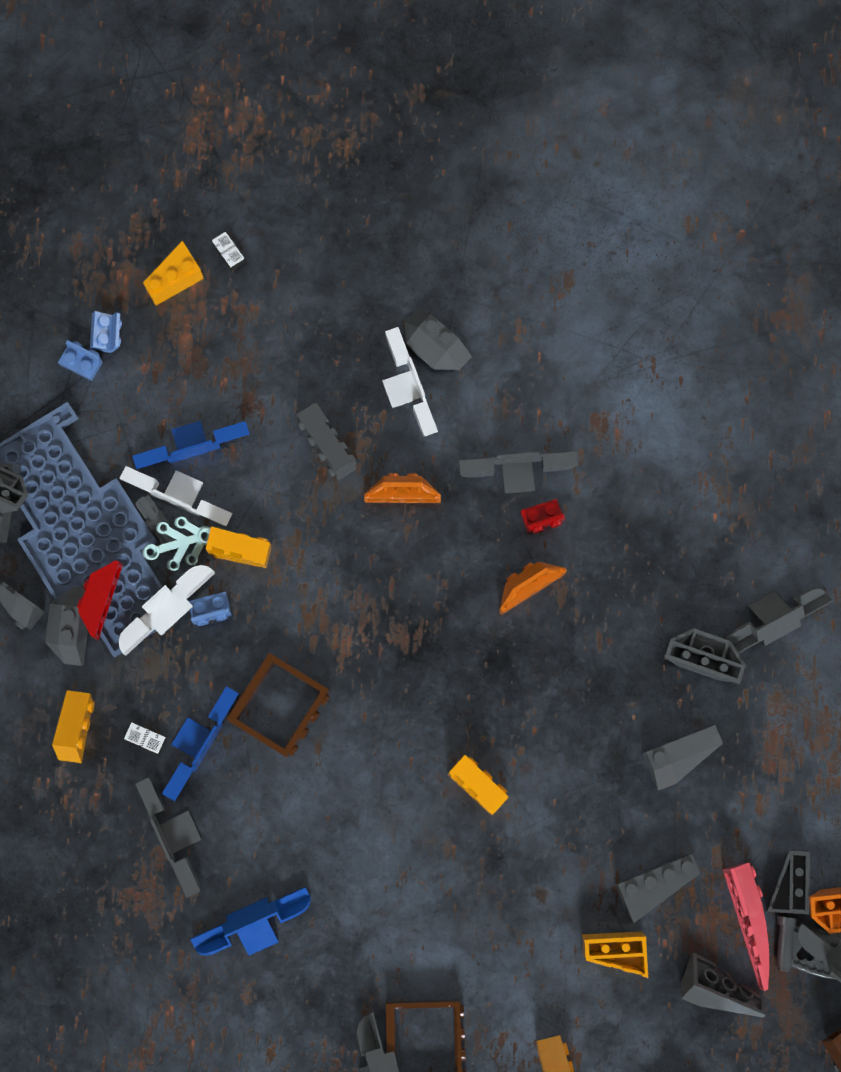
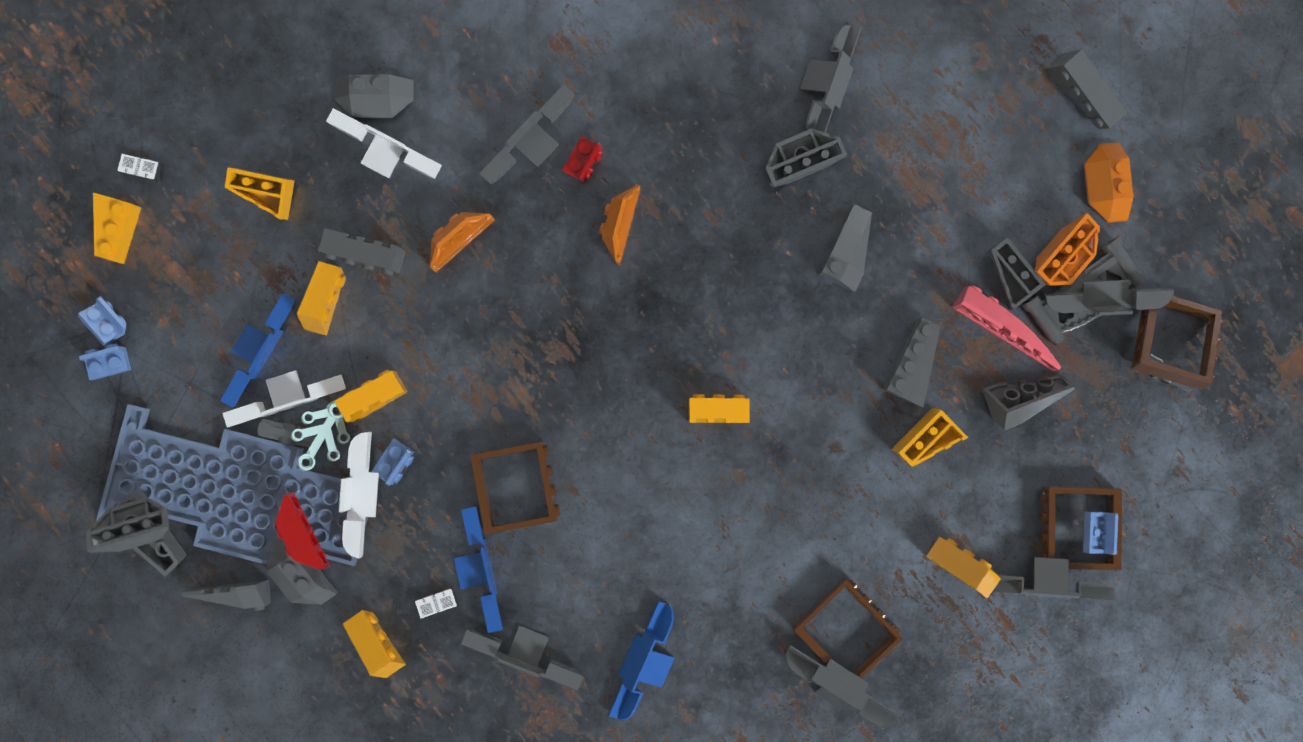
camera: 40 degrees left, 10 degrees up
none -> light orange wedge [225,167,295,220]
none -> light orange wedge [297,261,346,336]

